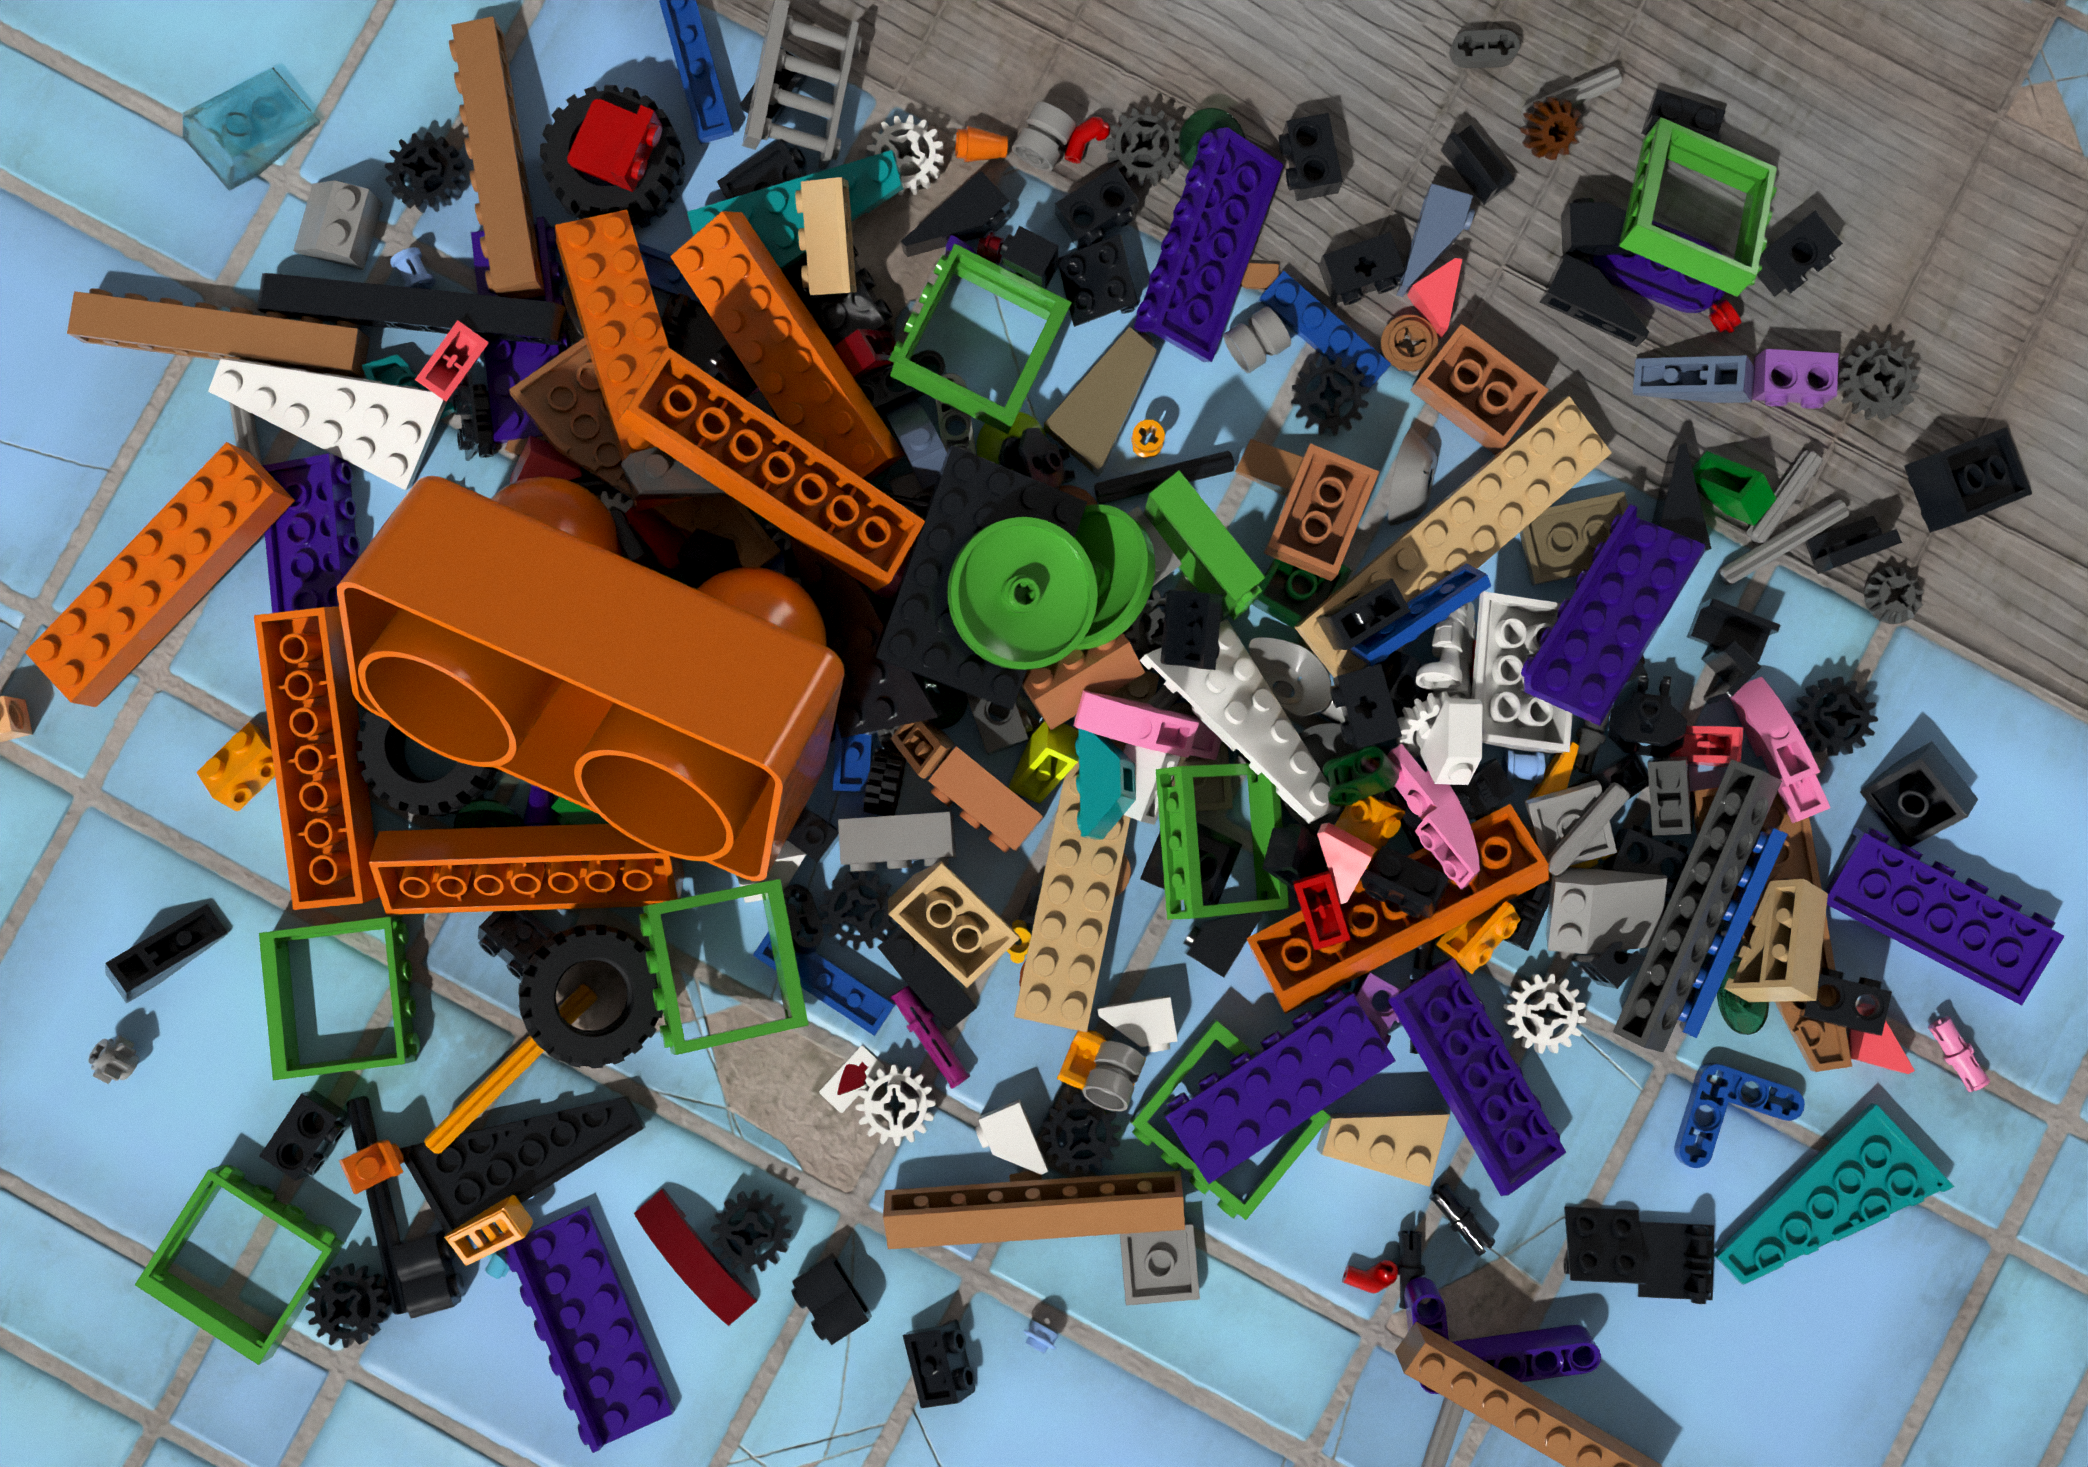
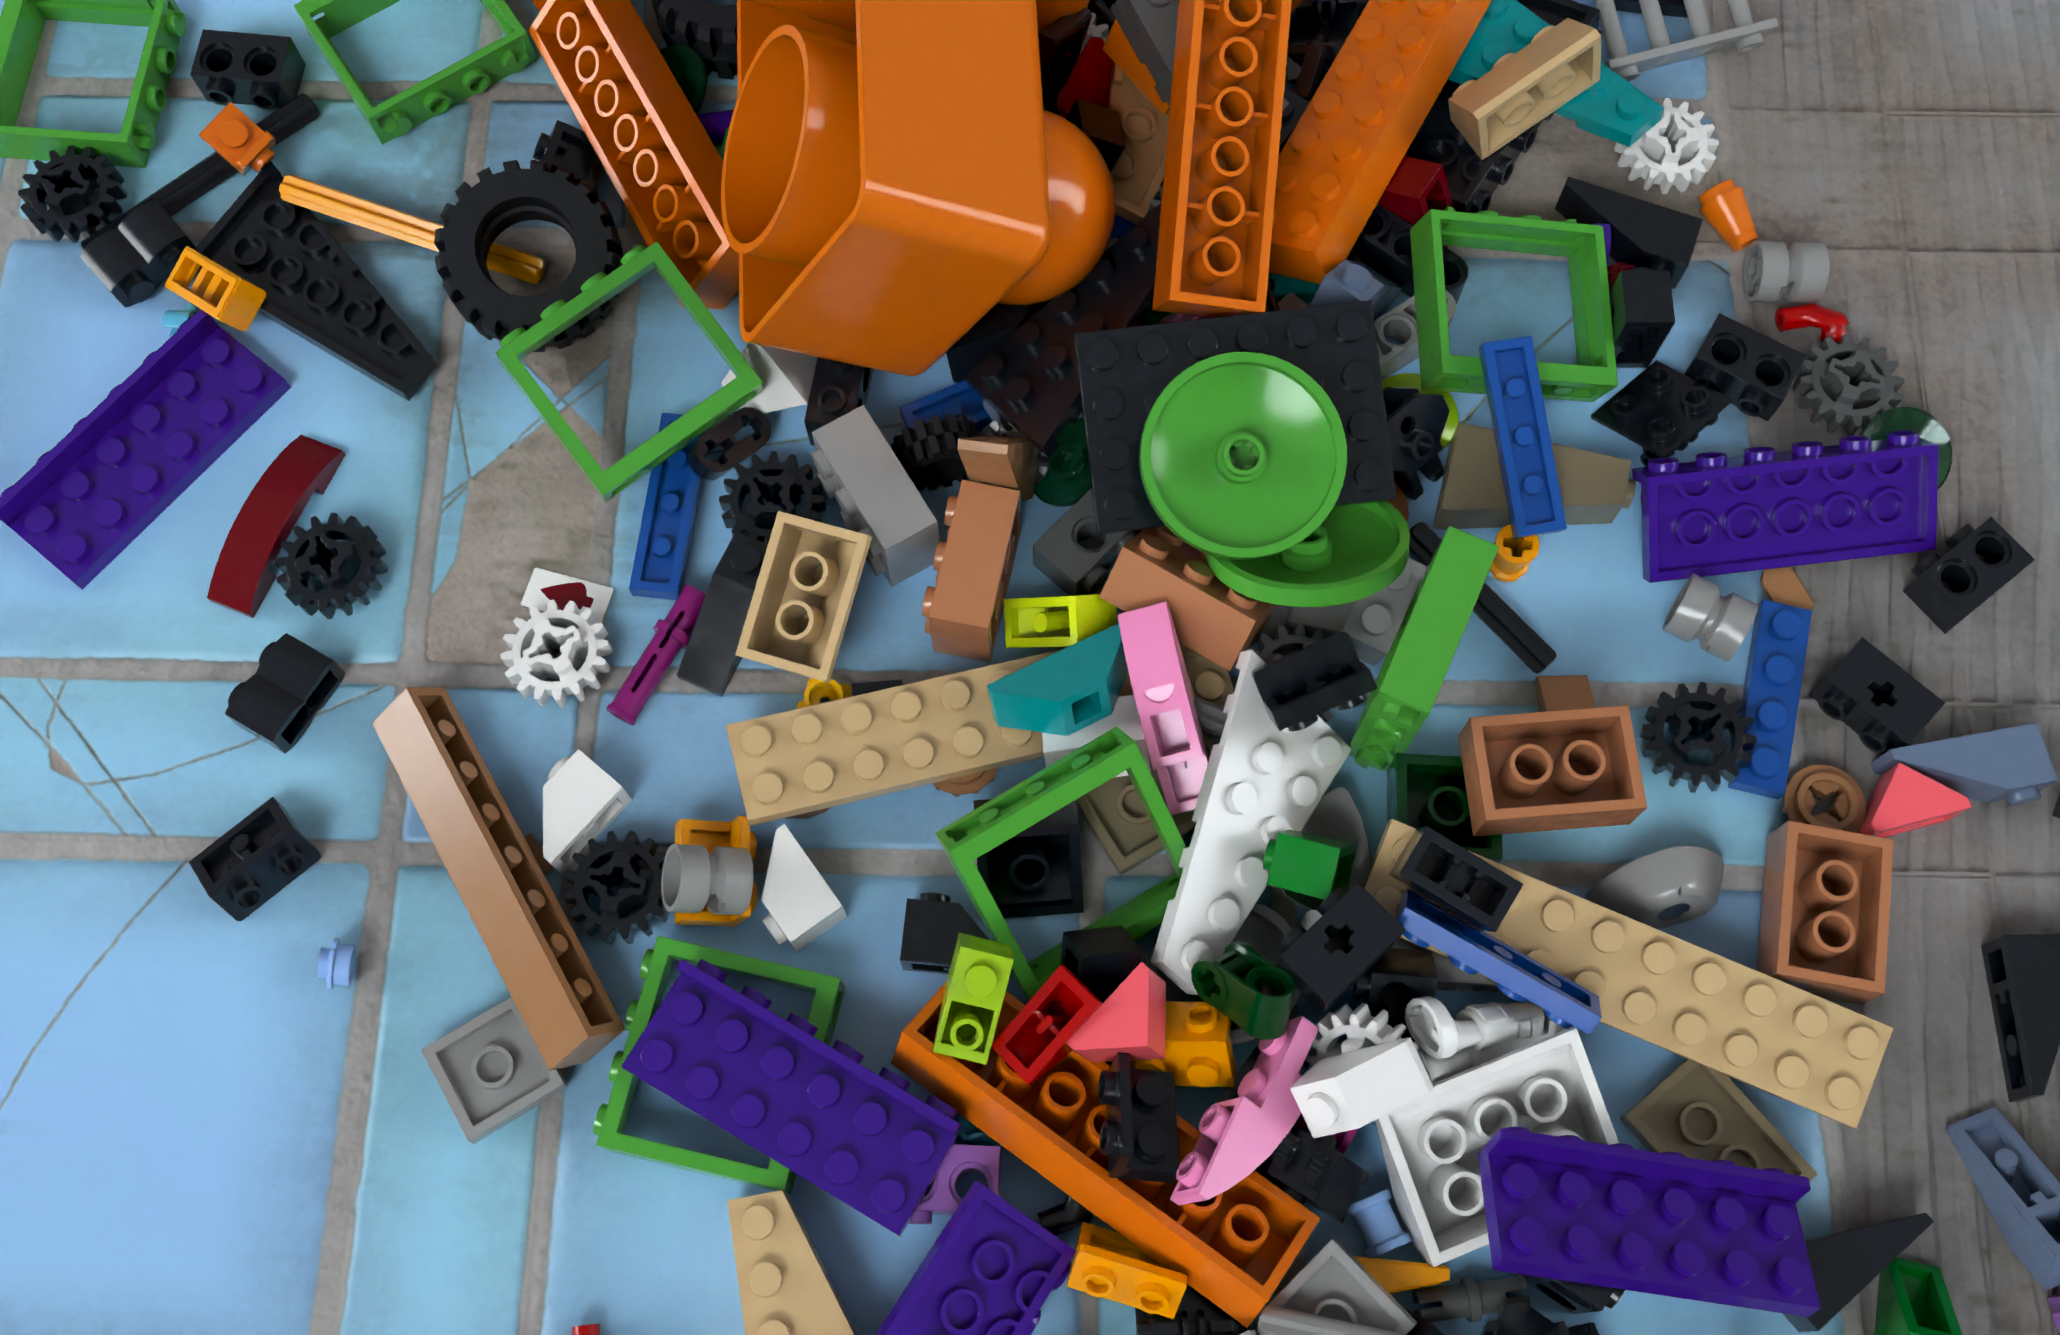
camera: 60 degrees right, 15 degrees down
none -> lime slope [933,933,1014,1065]
none -> green slope [1263,830,1359,900]
none -> blue plate [1479,335,1567,539]

